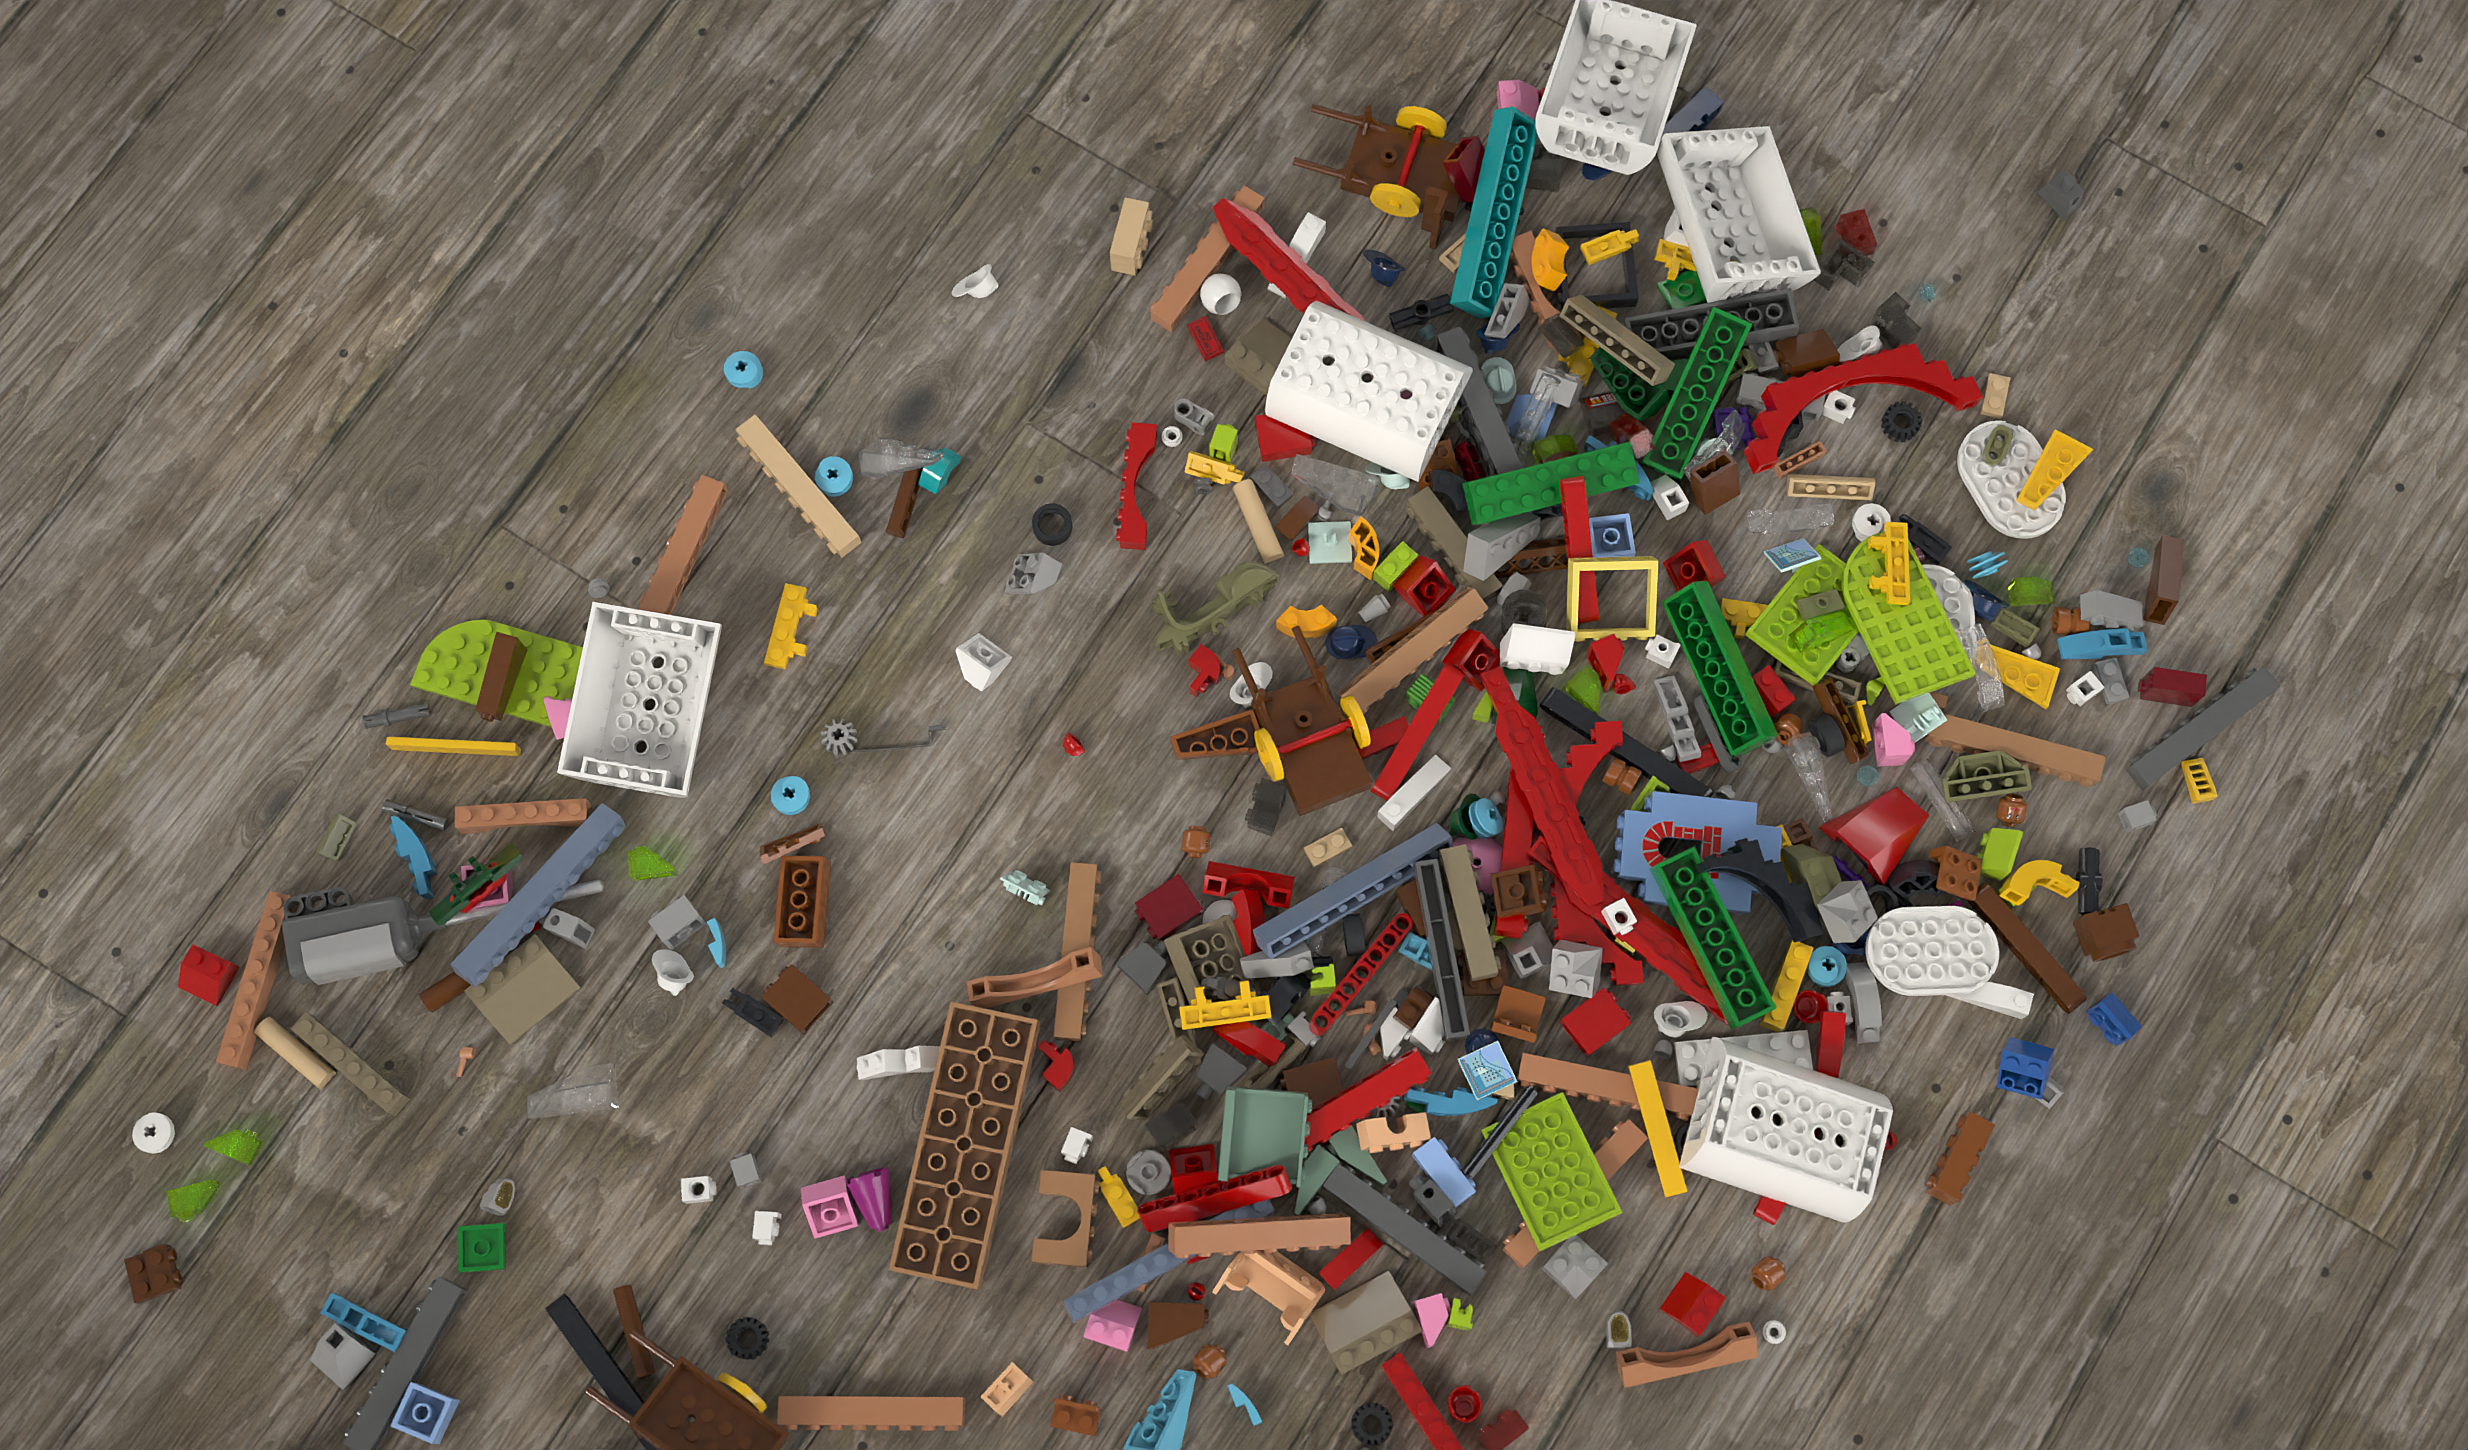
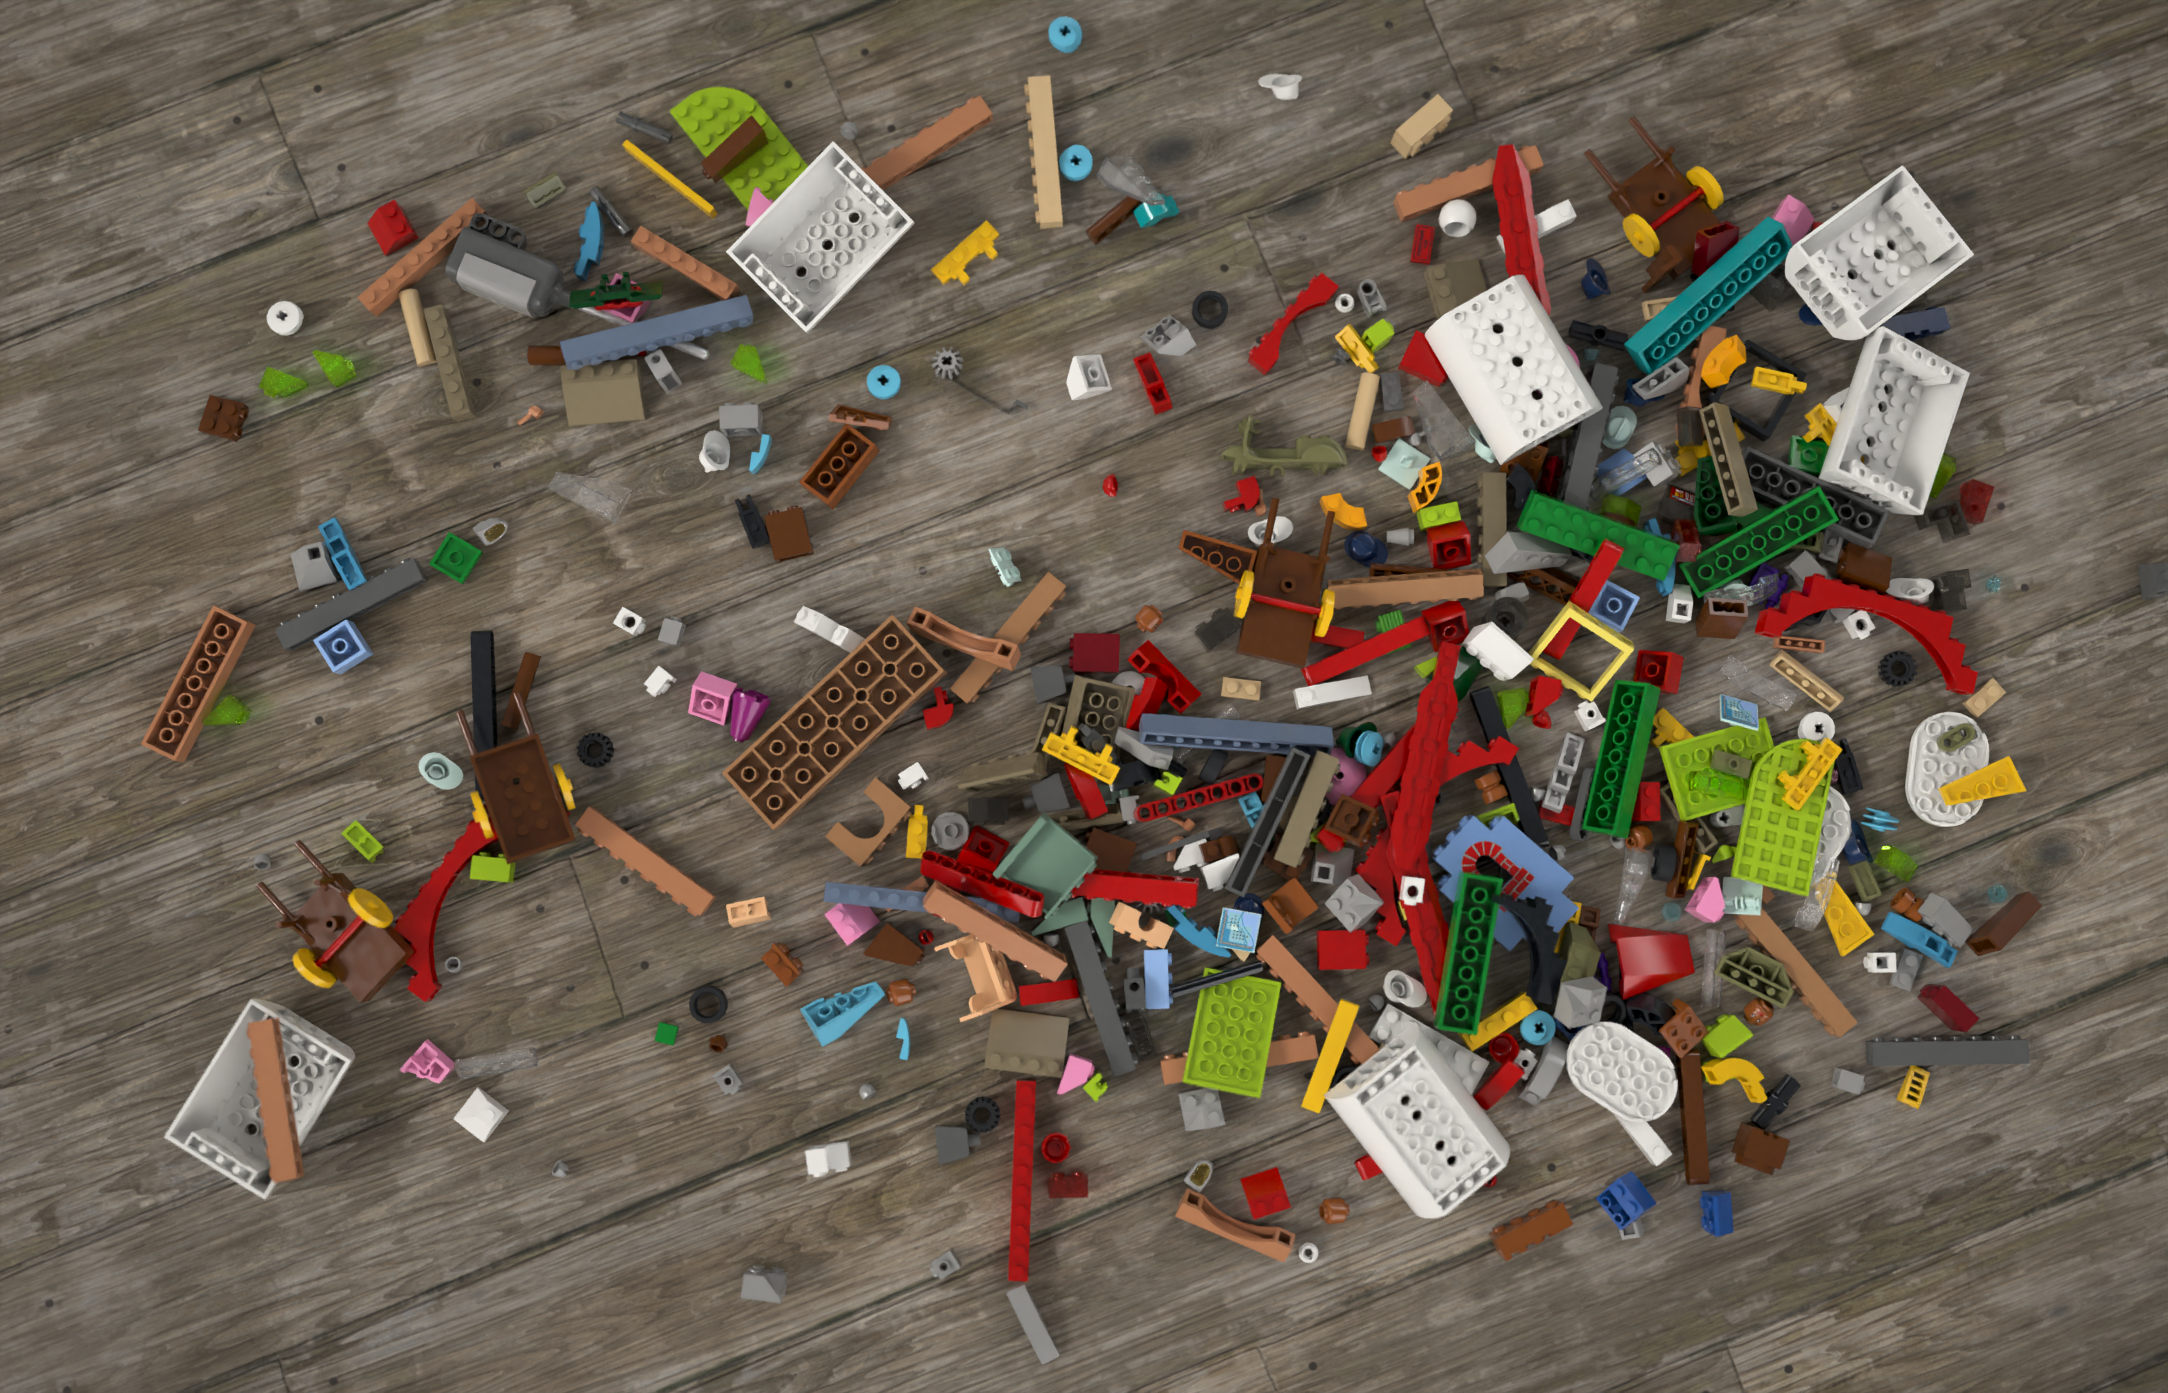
camera: 30 degrees right, 10 degrees up
none -> red slope [1133,352,1173,415]

